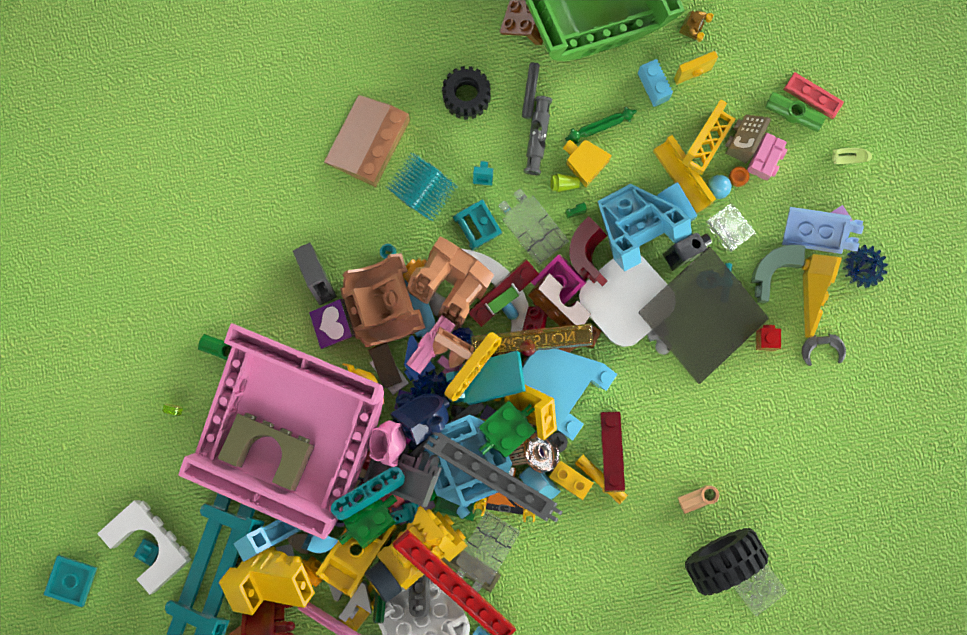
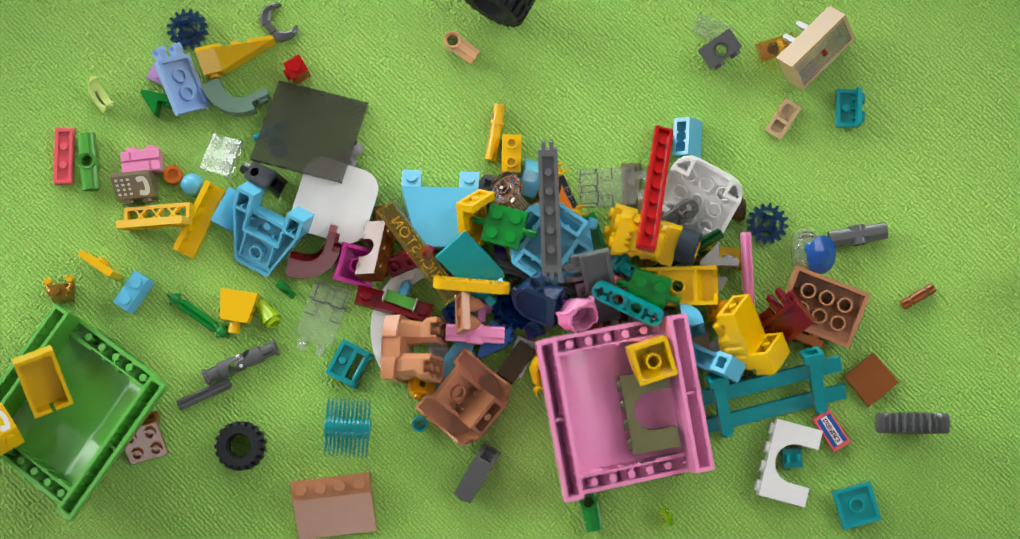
camera: 125 degrees left, 0 degrees up
tile [309,299,355,349] -> none
teal tile [473,161,493,186] -> none
dark red plate [600,412,625,492] -> none
none -> green slope [140,89,173,119]
none -> yellow slope [624,335,678,386]
none -> tile [812,409,850,452]

